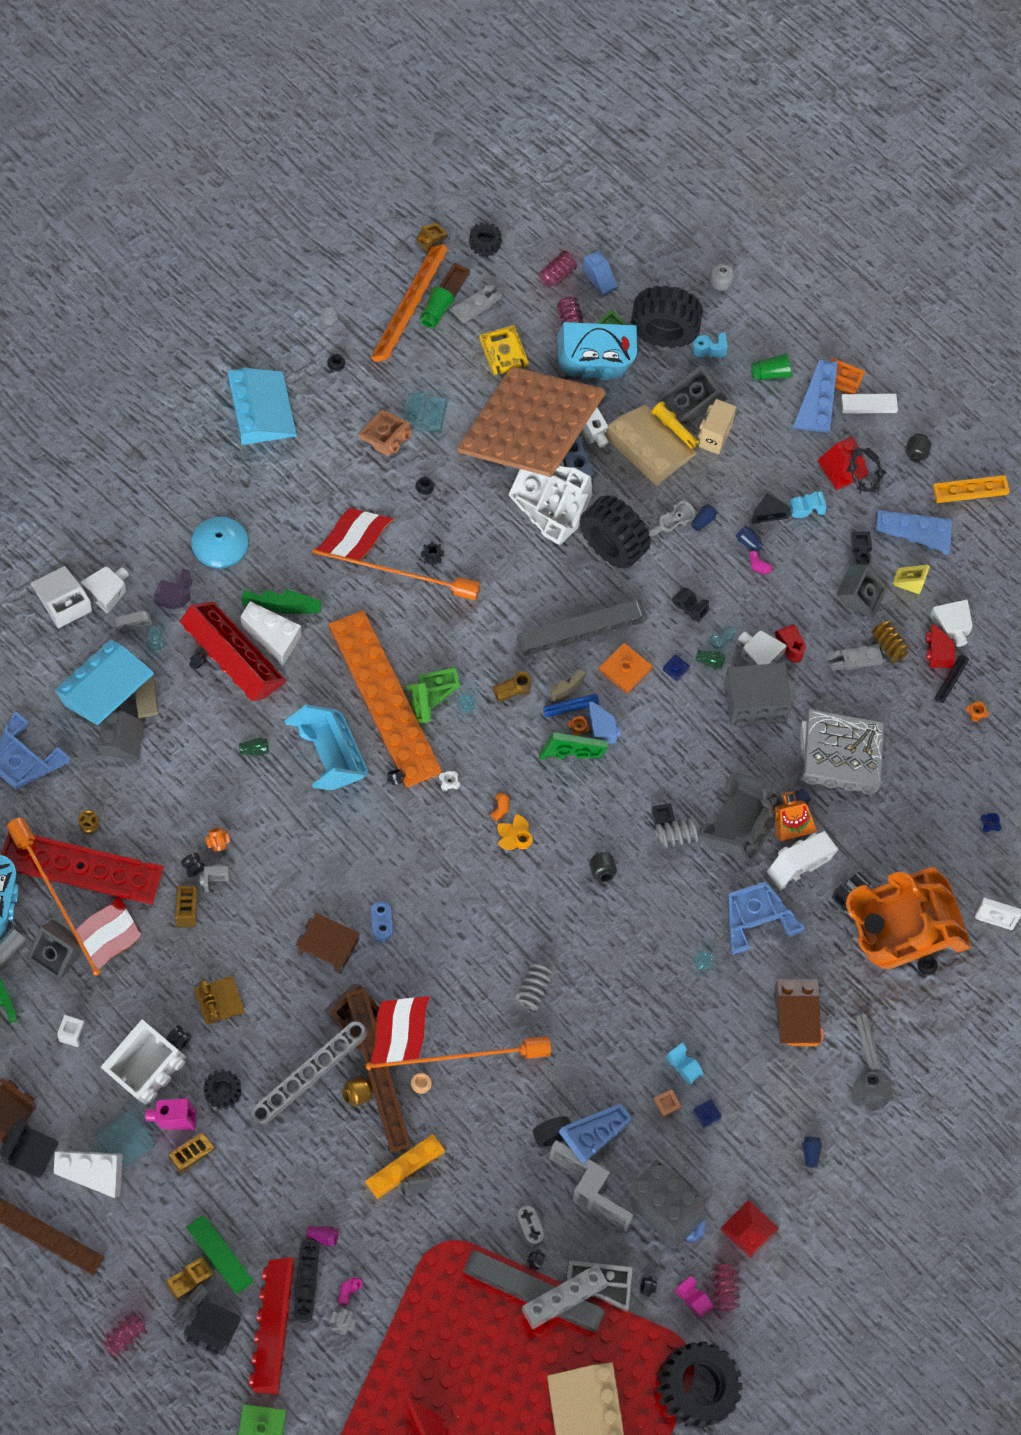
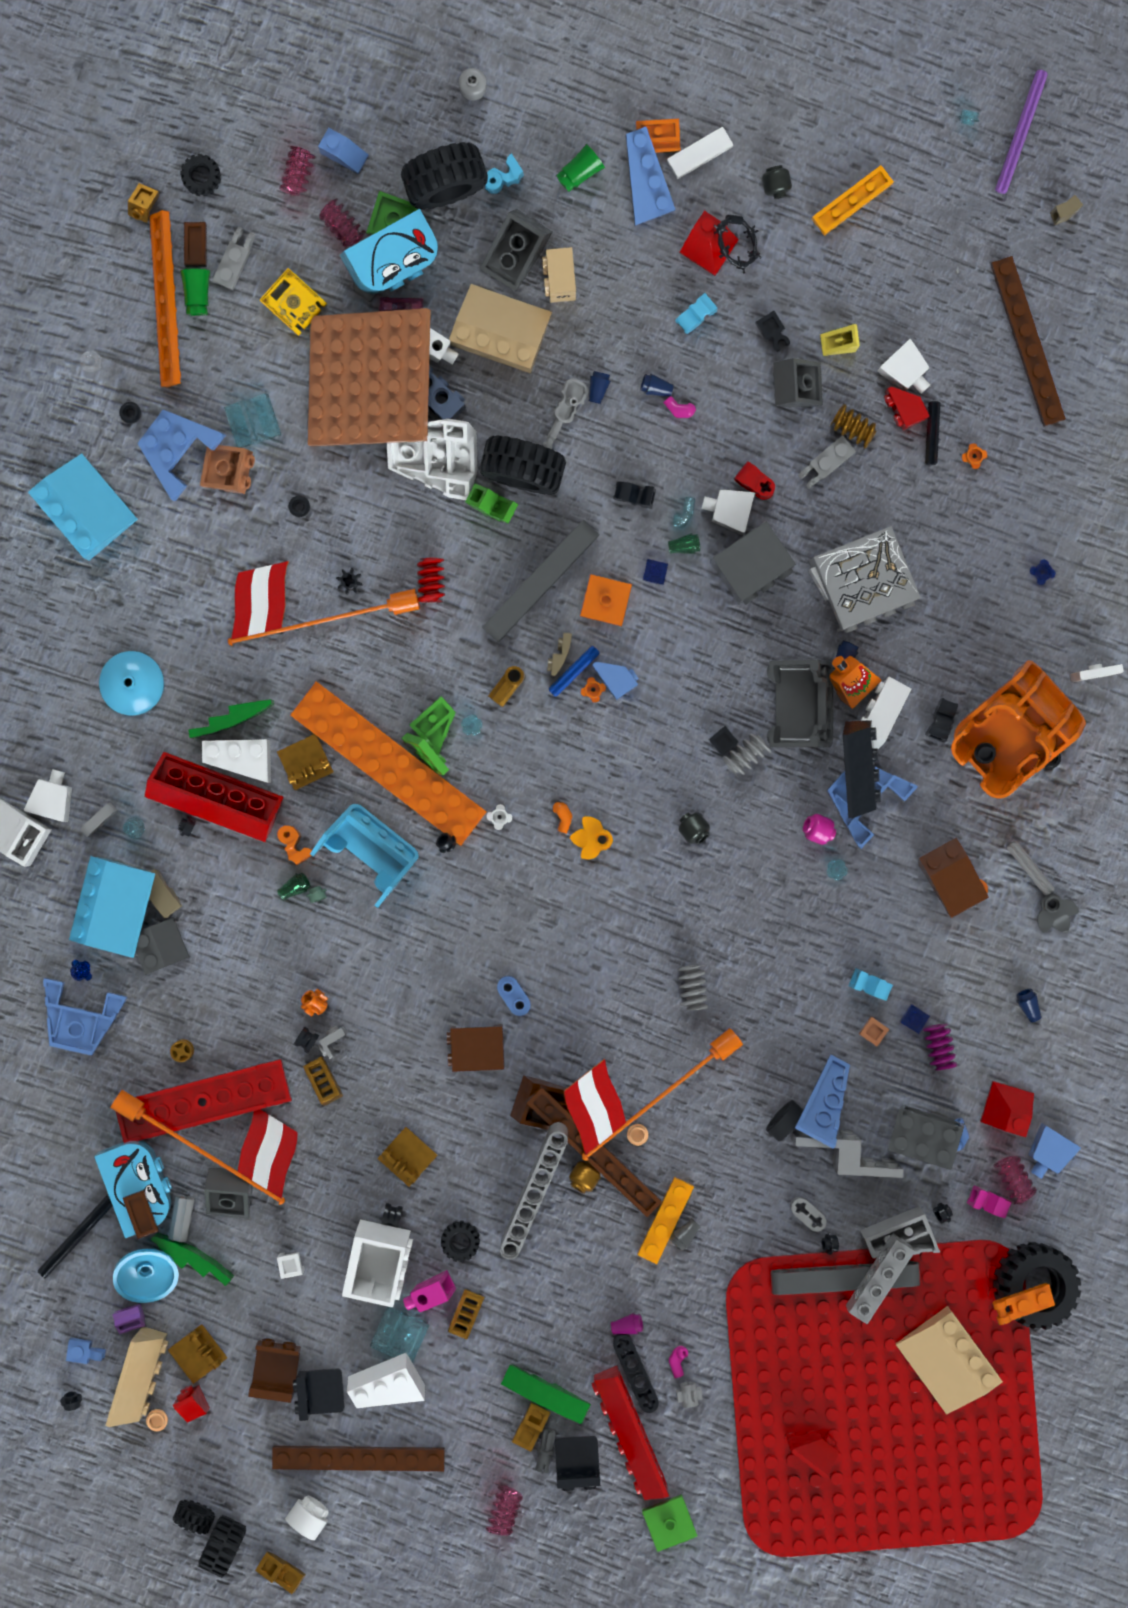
camera: 20 degrees left, 25 degrees up
clear purple brick [154,569,193,609] -> none
green wing [539,732,608,759] -> none
yellow pin [651,401,699,449] -> none
black slope [751,493,791,524] -> none
medium blue wing [876,510,952,555] -> none
none -> clear blue plate [70,959,92,981]
none -> medium blue wing [137,410,226,501]
none -> pearl gold hinge [277,734,334,790]
none -> orange leg [277,825,313,865]
none -> sand green plate [306,886,327,903]
none -> red piece [417,558,445,603]
none -> bright green brick [465,483,518,524]
none -> dark pink head [803,814,836,845]
none -> black slope [842,720,881,818]
none -> magenta piece [923,1023,957,1071]
none -> orange plate [993,1283,1055,1325]
none -> medium blue torso [1029,1123,1081,1179]

